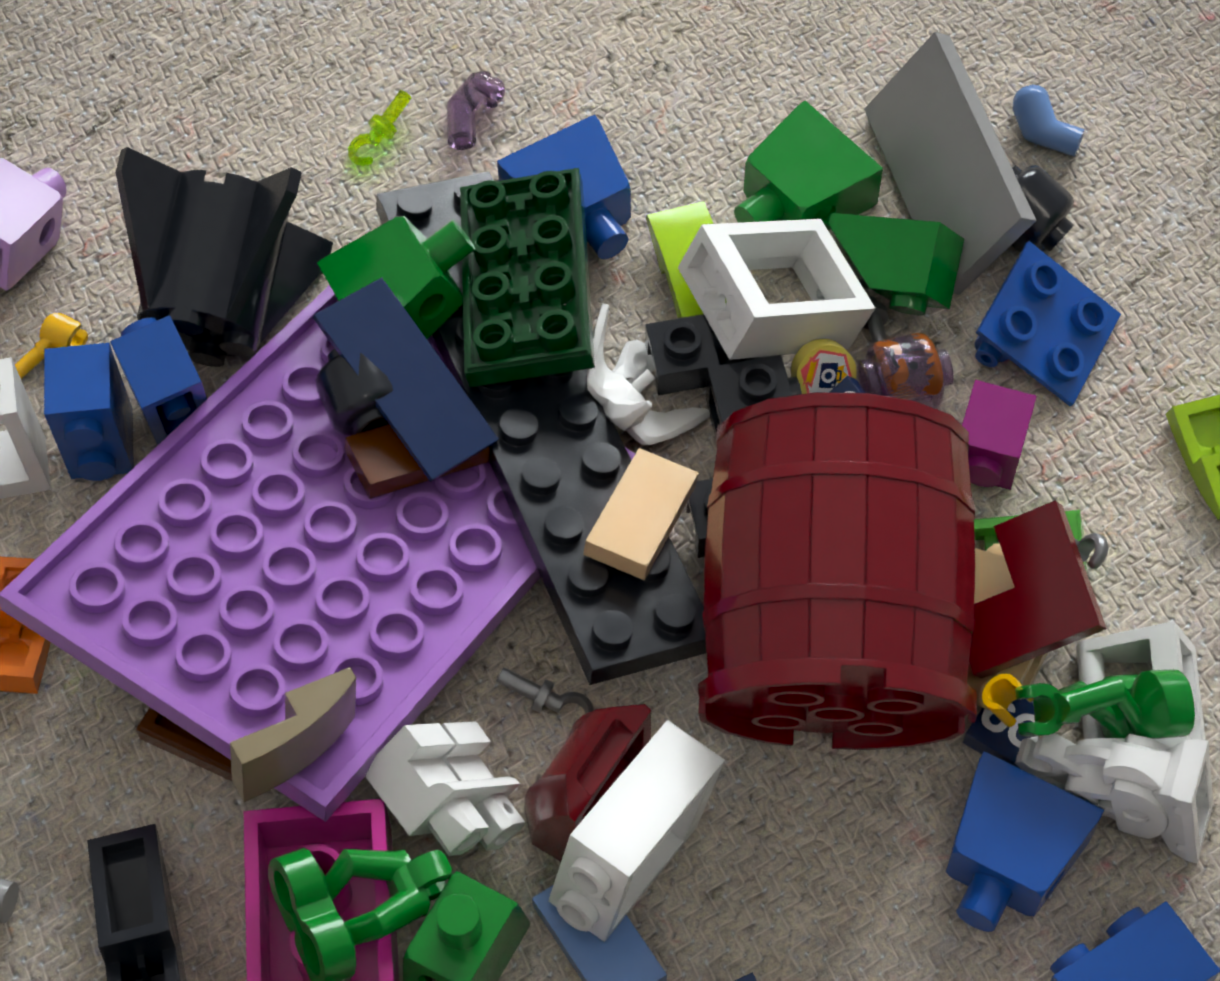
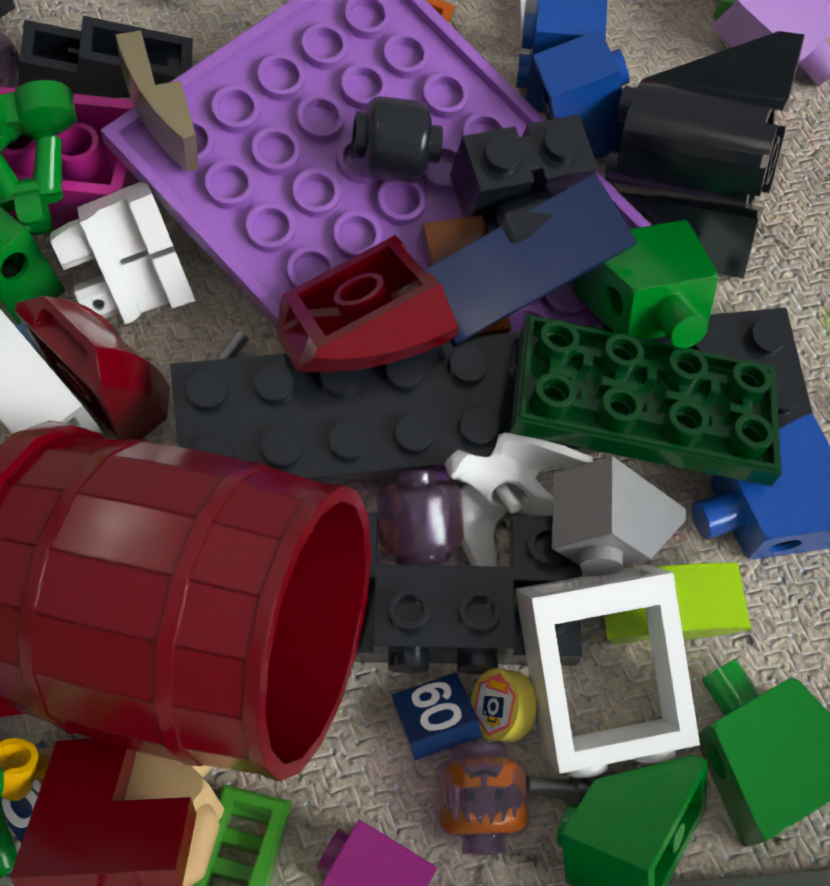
camera: 100 degrees right, 5 degrees up
yellow hand [15,313,88,379] -> none
tan tile [583,448,699,580] -> none
none -> dark red slope [277,235,459,372]
none -> black head [351,96,443,183]
none -> clear purple head [376,467,464,565]
none -> black piece [450,114,599,223]
none -> light grey slope [552,456,686,575]

